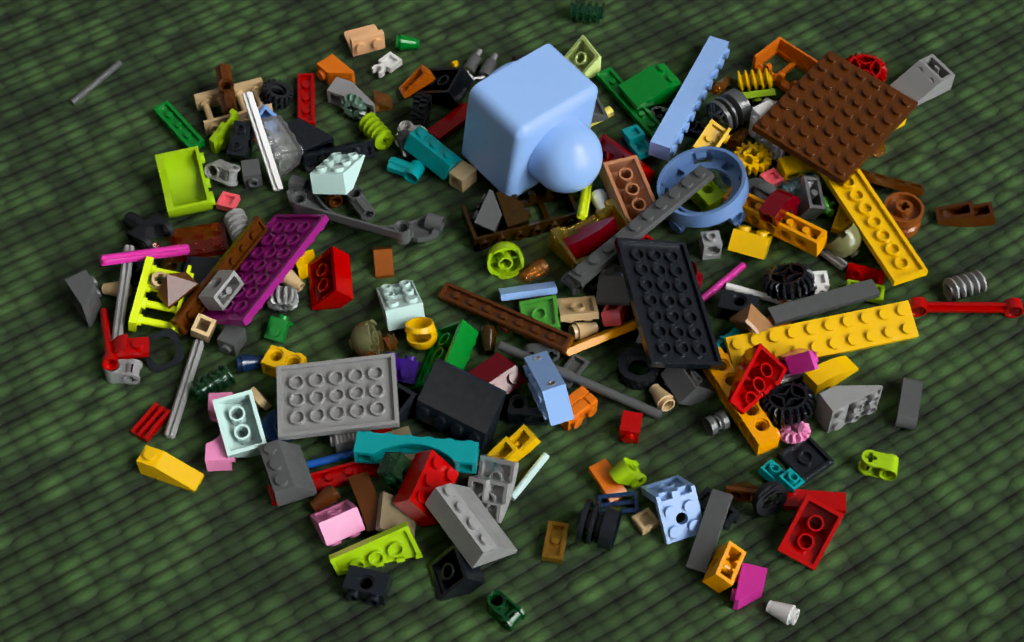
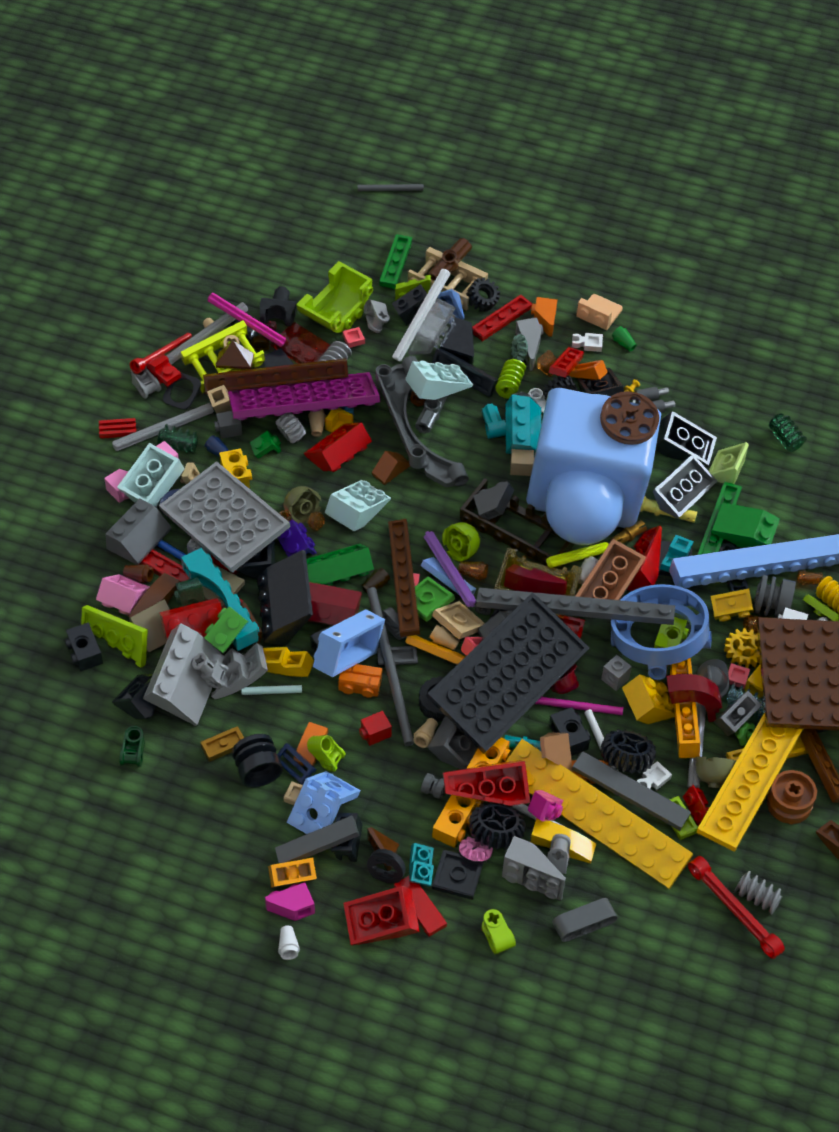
camera: 50 degrees right, 0 degrees up
dark grey slope [65,270,102,328] -> none
yellow slope [136,445,204,493] -> none
light grey brick [198,270,244,311] -> none
dark grey brick [241,158,263,189] -> none
yellow helmet [404,317,438,351] -> none
dark brown slope [496,191,531,229] -> none
none -> light grey connector [192,653,229,689]
none -> bright green bracket [204,607,249,653]
none -> medium lavender axle [424,531,476,607]
none -> light grey piece [547,834,571,874]
none -> red tile [549,347,584,378]
none -> reddish brown wedge [600,391,659,445]

